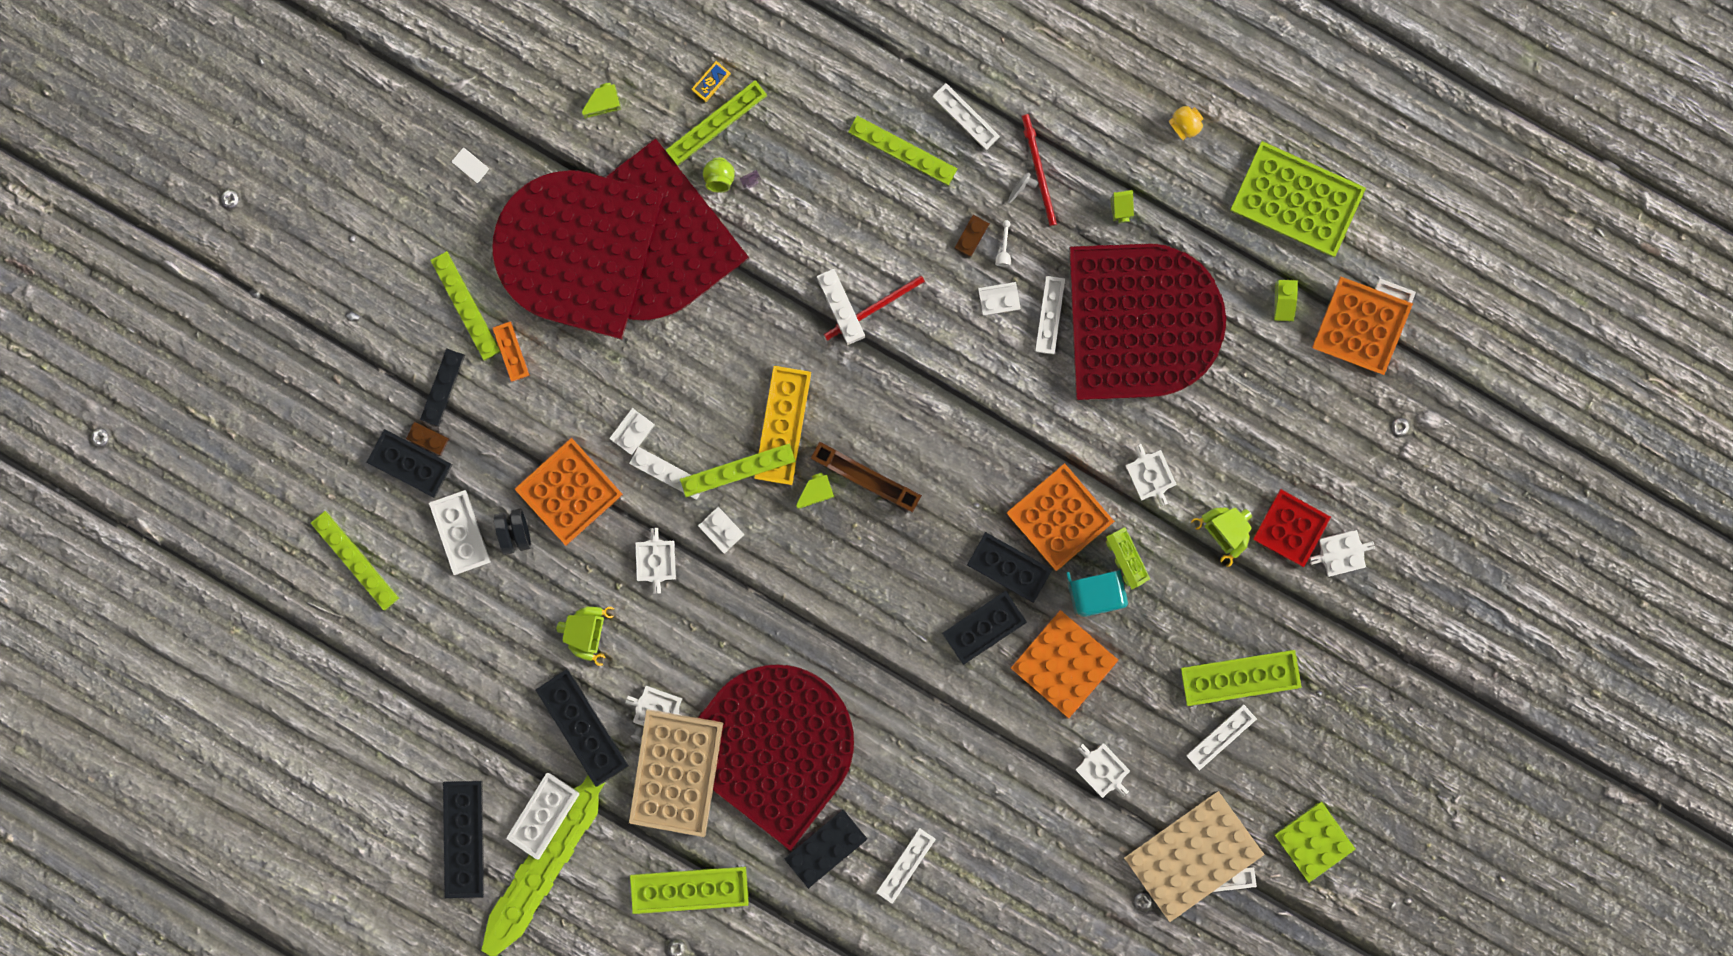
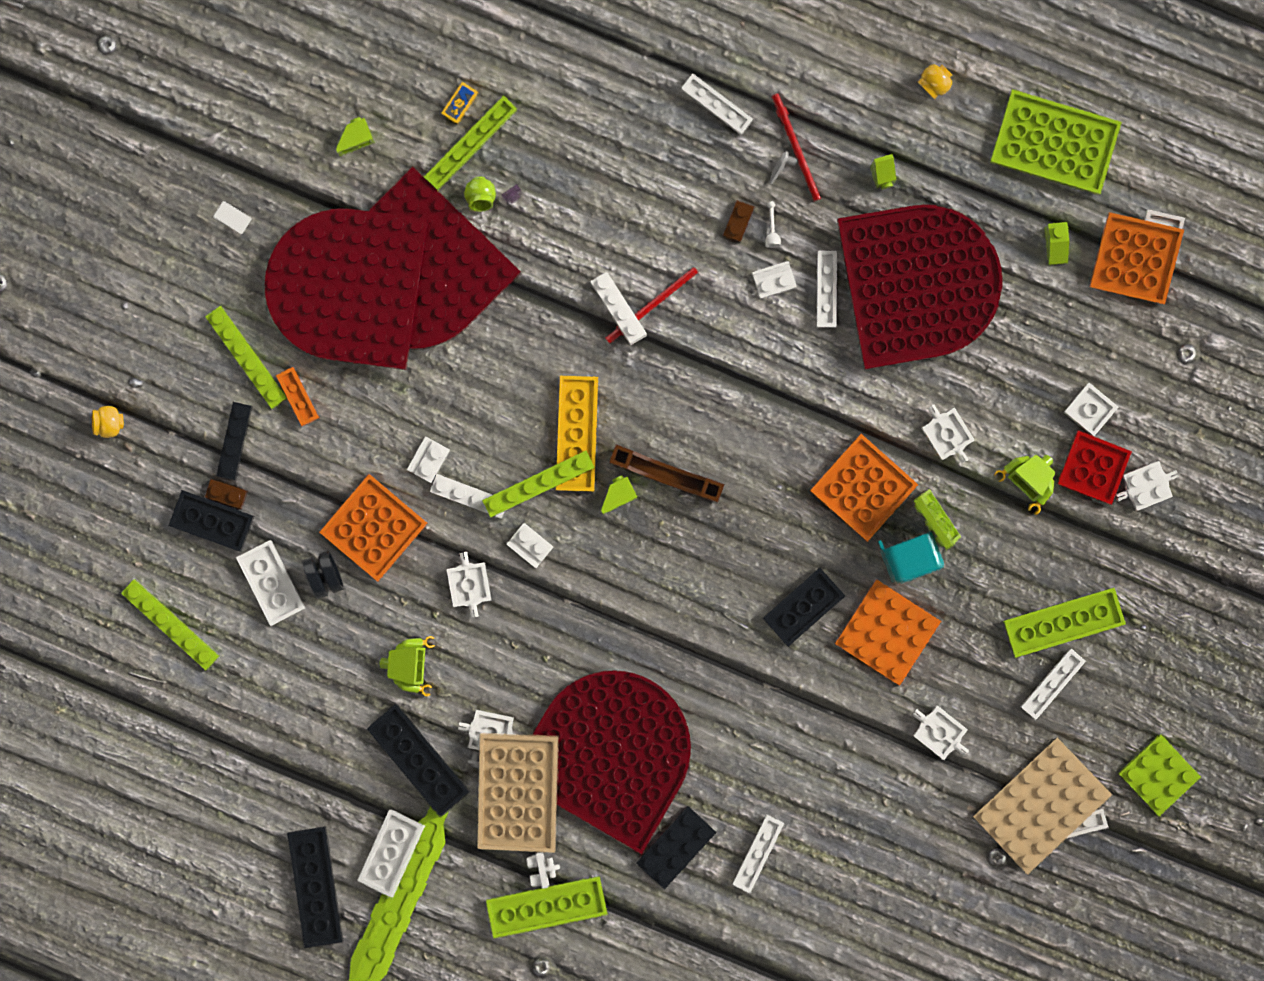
camera: 10 degrees left, 0 degrees up
lime plate [848,116,958,186] -> none
black plate [967,532,1053,603] -> none
none -> yellow piece [91,406,124,438]
none -> white hips [527,852,560,888]
none -> white plate [1063,383,1118,436]

